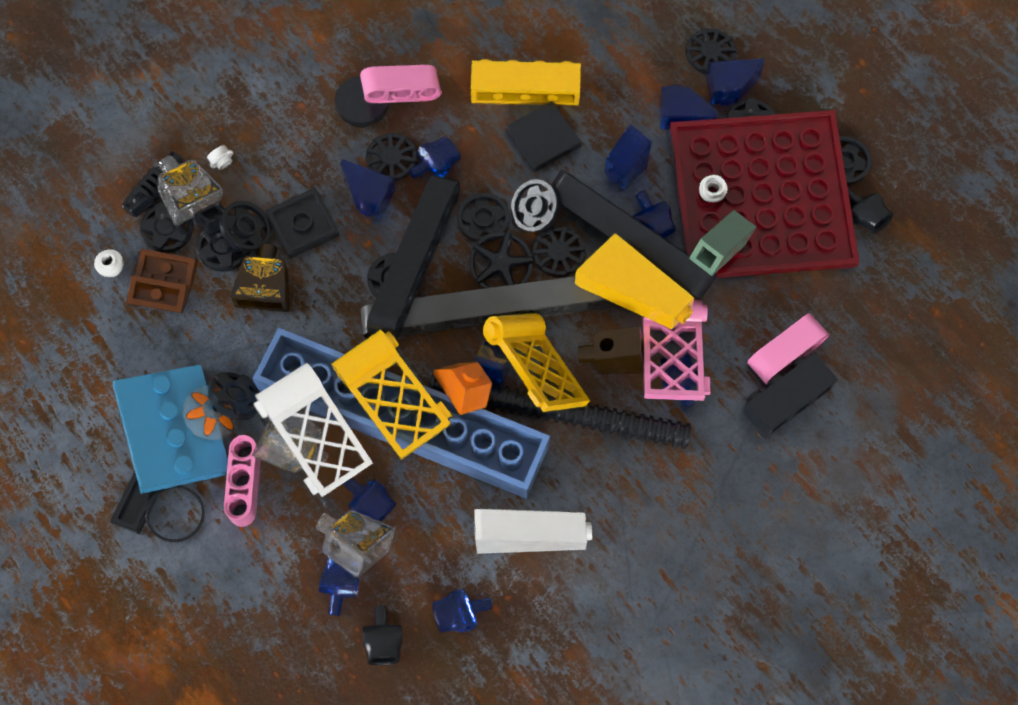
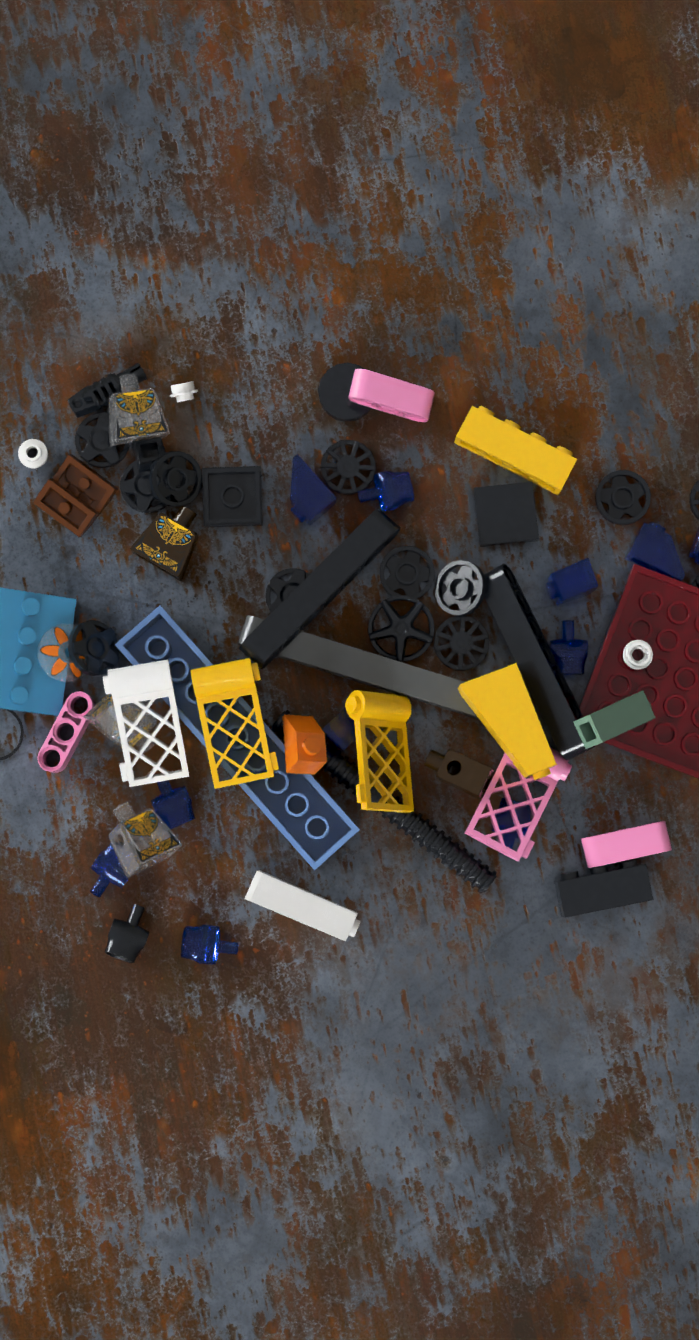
camera: 20 degrees right, 15 degrees up
none -> black wheel [595,470,651,525]

